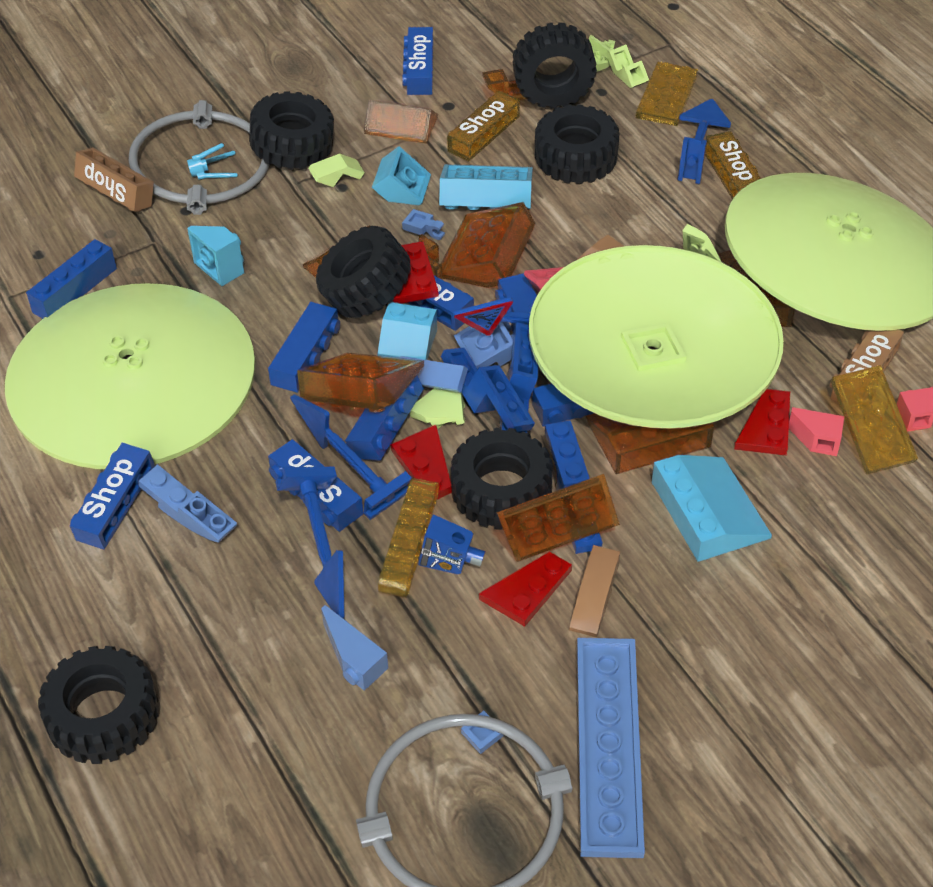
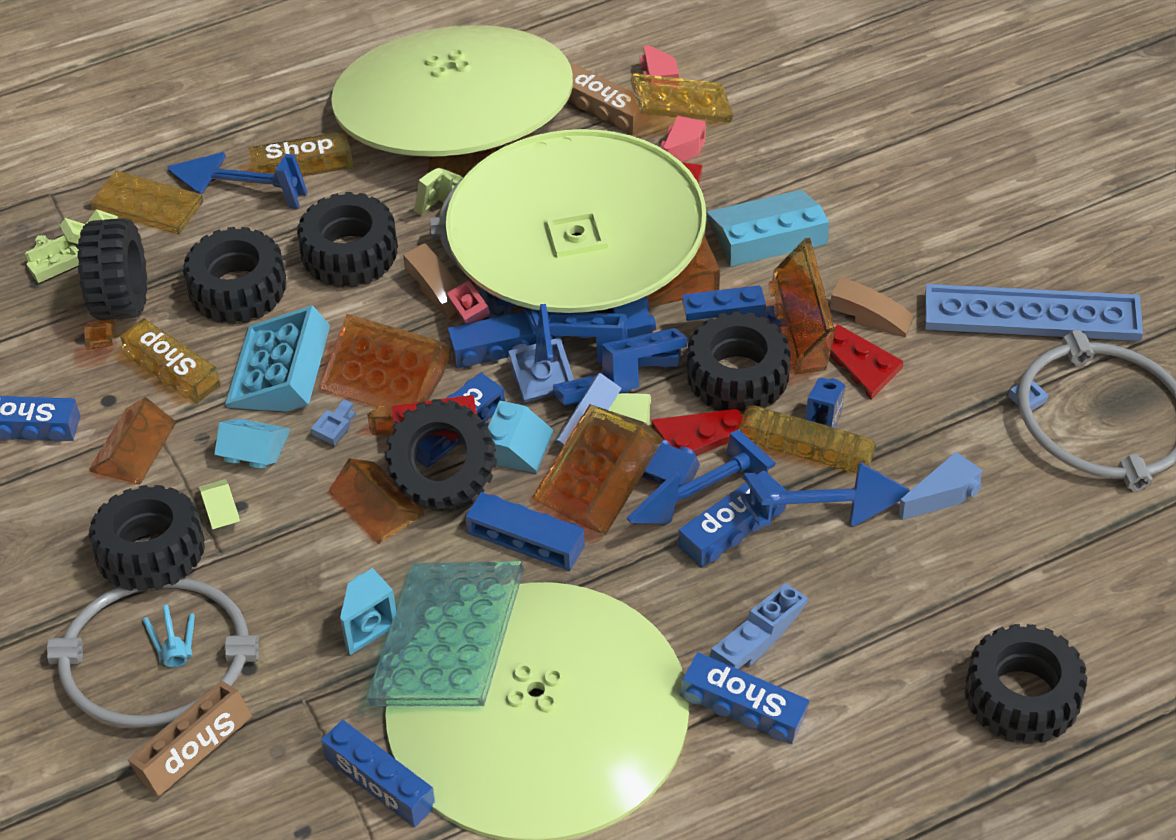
camera: 85 degrees left, 0 degrees up
none -> black tyre [297,192,398,288]
none -> clear light blue plate [367,561,524,706]

